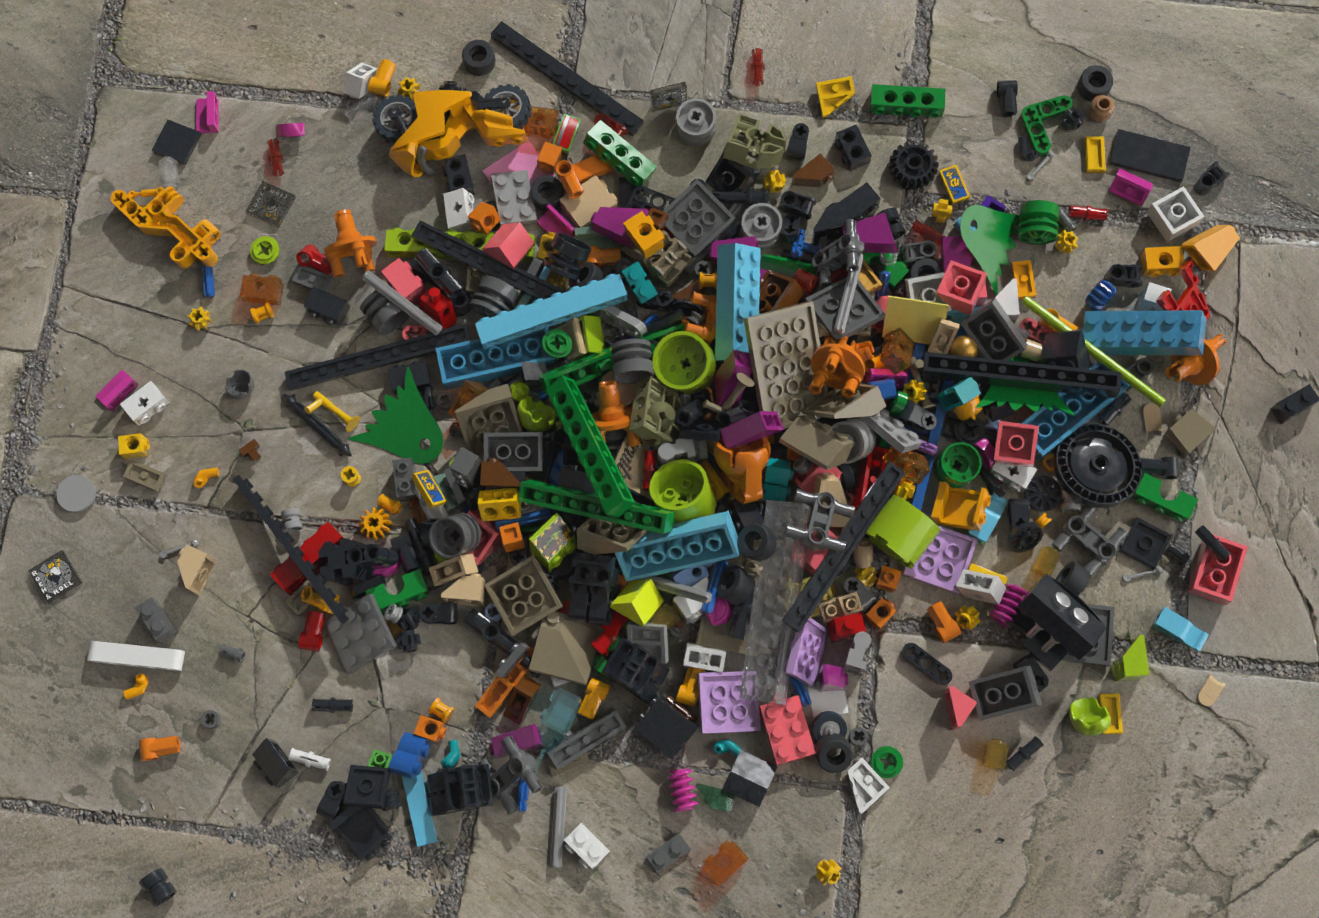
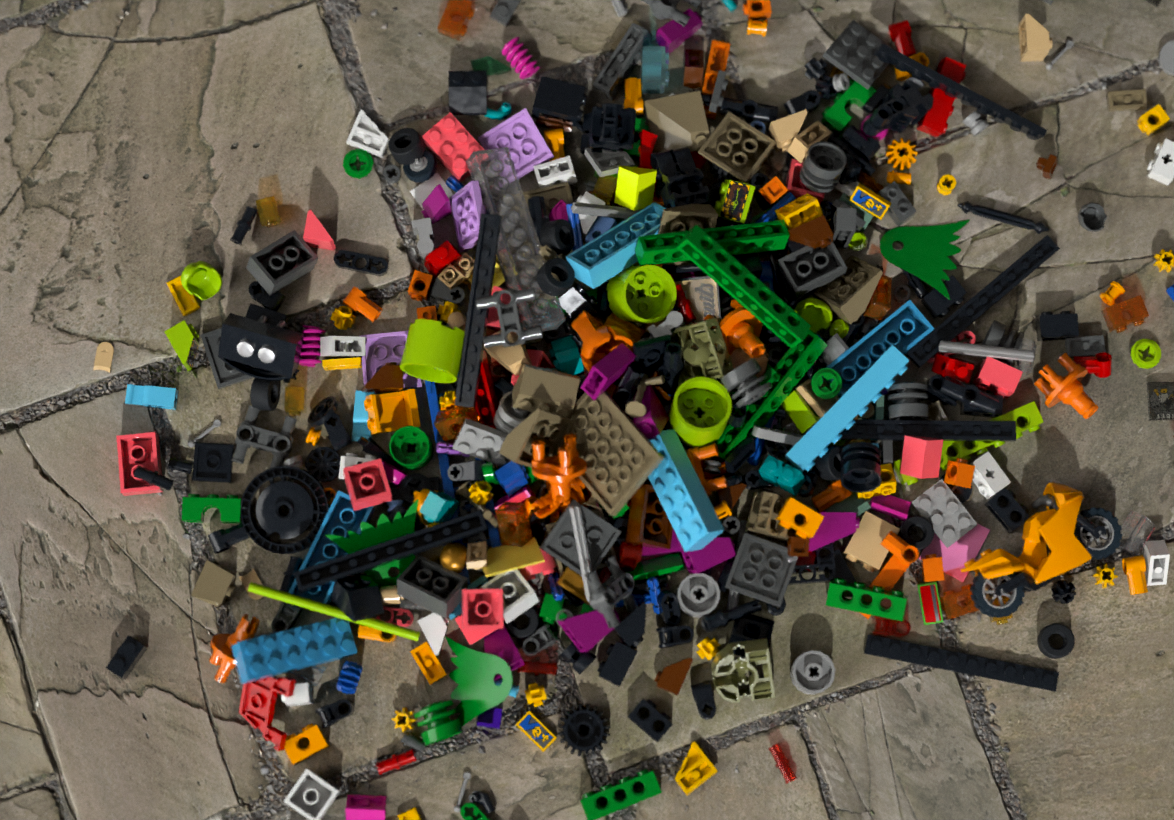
camera: 145 degrees right, 5 degrees up
light orange arm [193,467,219,488] -> none
yellow piece [304,391,360,432] -> none
tile [650,82,687,112] -> none
yellow gear [815,859,841,885] -> none
light orange slope [1181,225,1240,271] -> none
none -> reddish brown slope [362,362,404,392]

